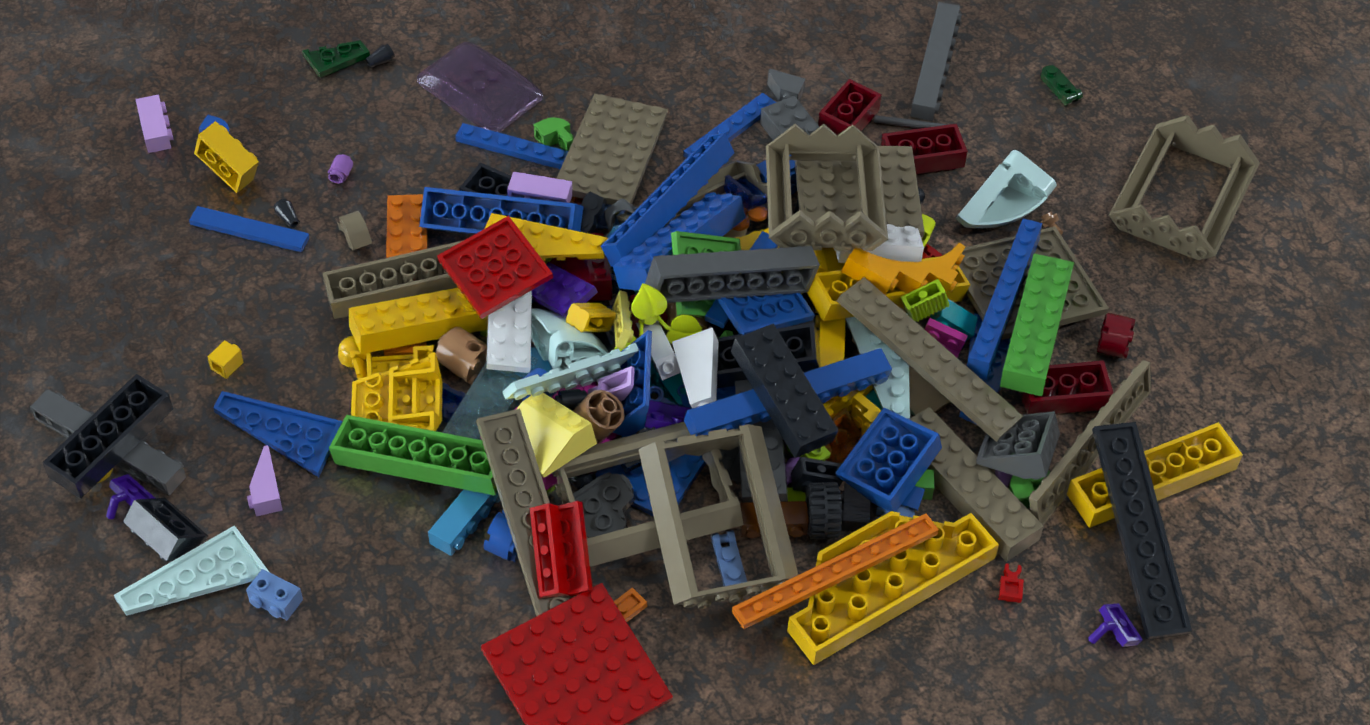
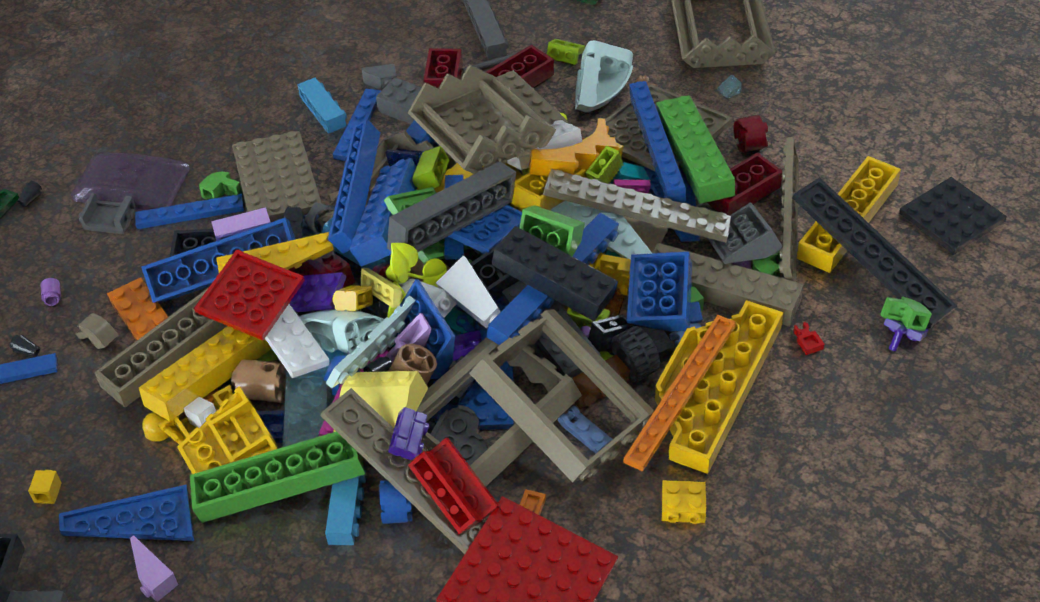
camera: 25 degrees left, 5 degrees down
none -> dark grey panel [79,193,136,234]
none -> white brick [183,397,216,428]
none -> dark azure brick [297,77,347,134]
none -> dark purple brick [388,407,429,460]
none -> lime brick [412,146,449,190]
none -> bright green slope [519,205,585,257]
none -> lime bracket [547,39,585,65]
none -> yellow plate [662,480,706,524]
none -> clear light blue slope [718,75,742,98]
none -> bright green brick [880,297,932,331]
none -> black plate [899,177,1007,255]

